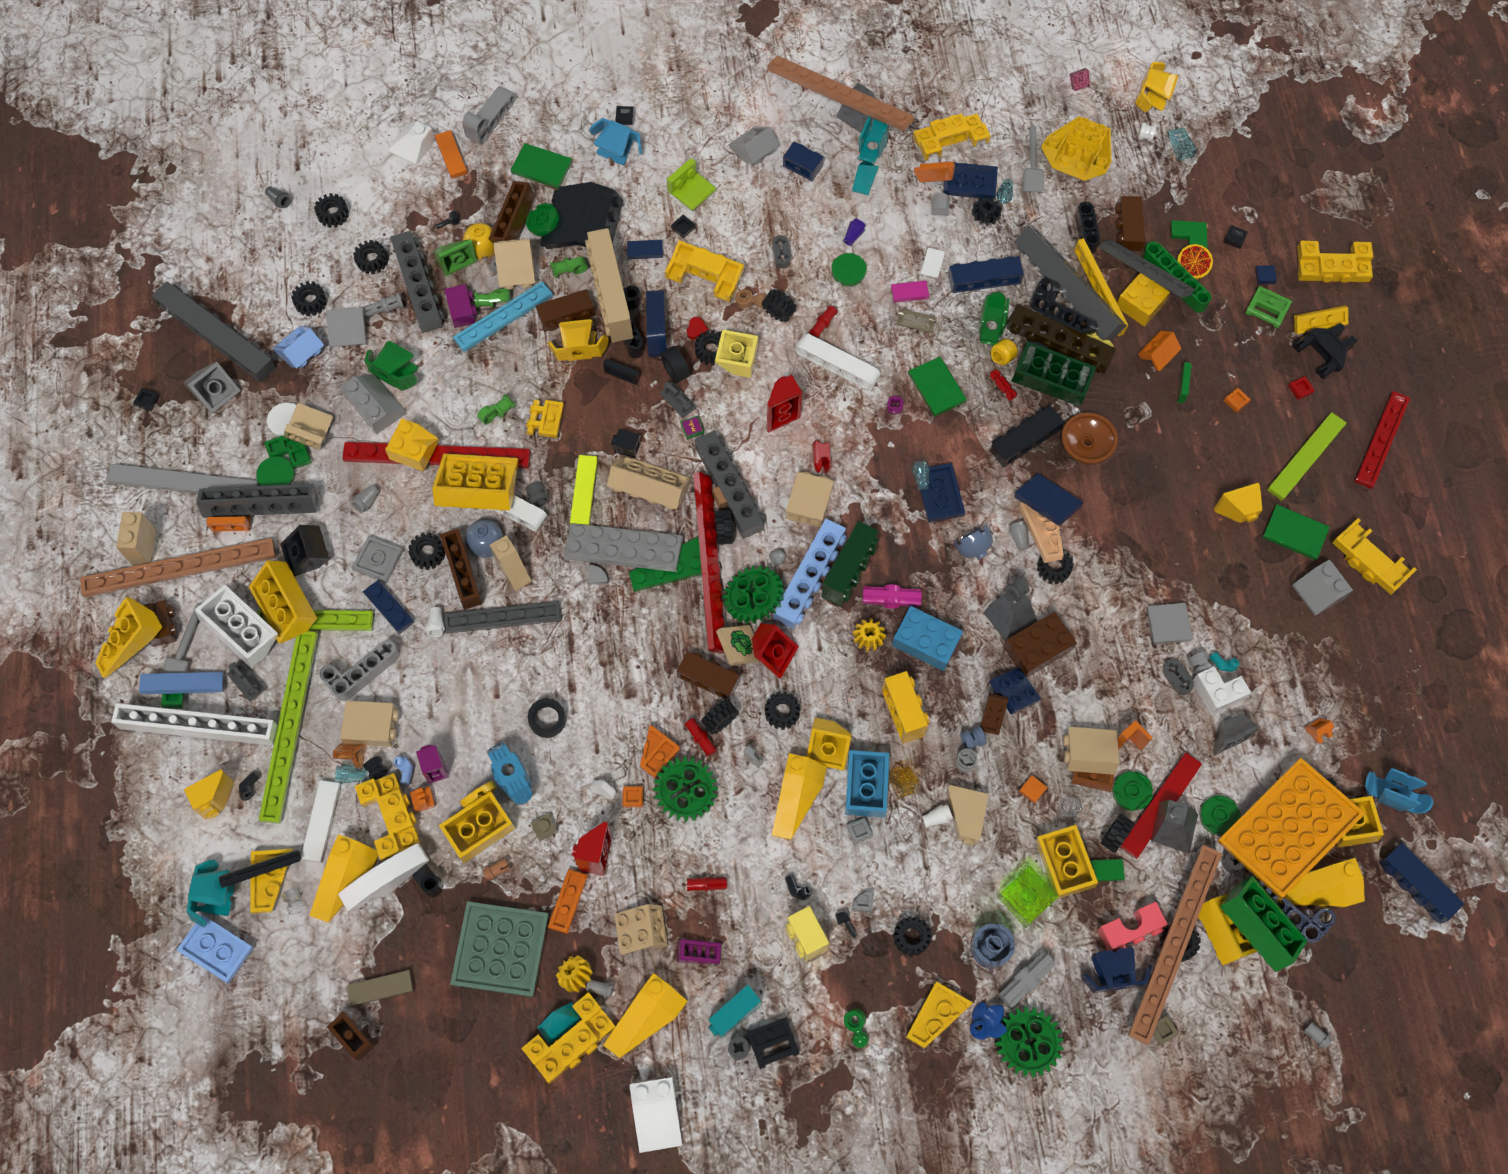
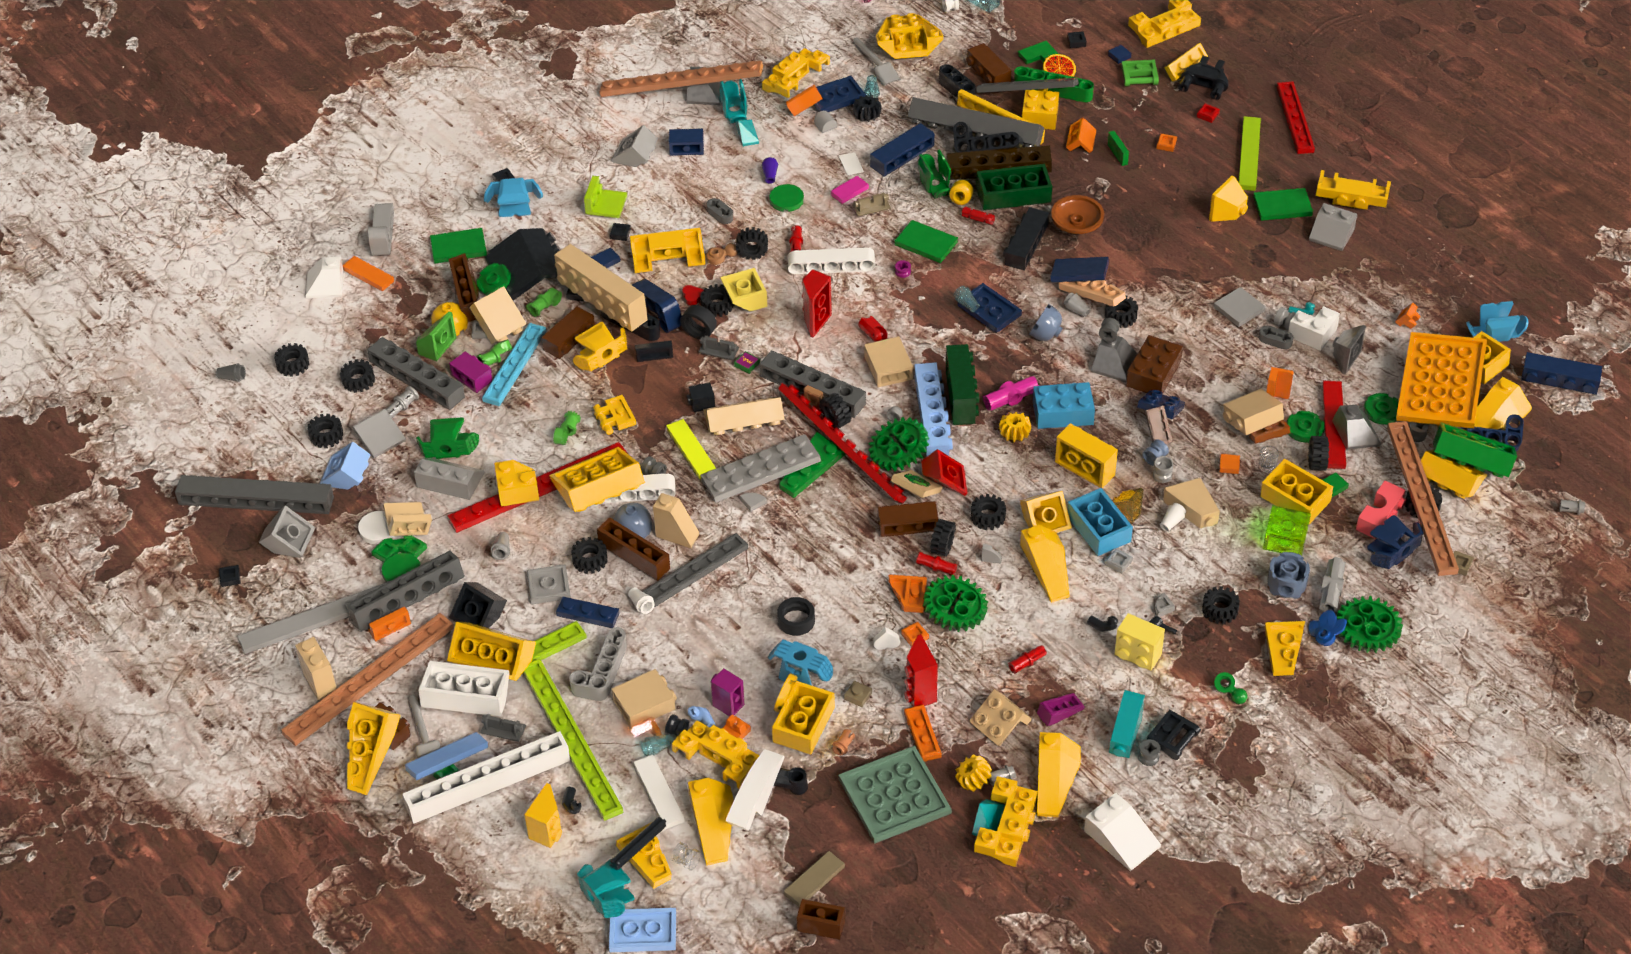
camera: 30 degrees left, 20 degrees down
black hand [436,211,460,229] -> none

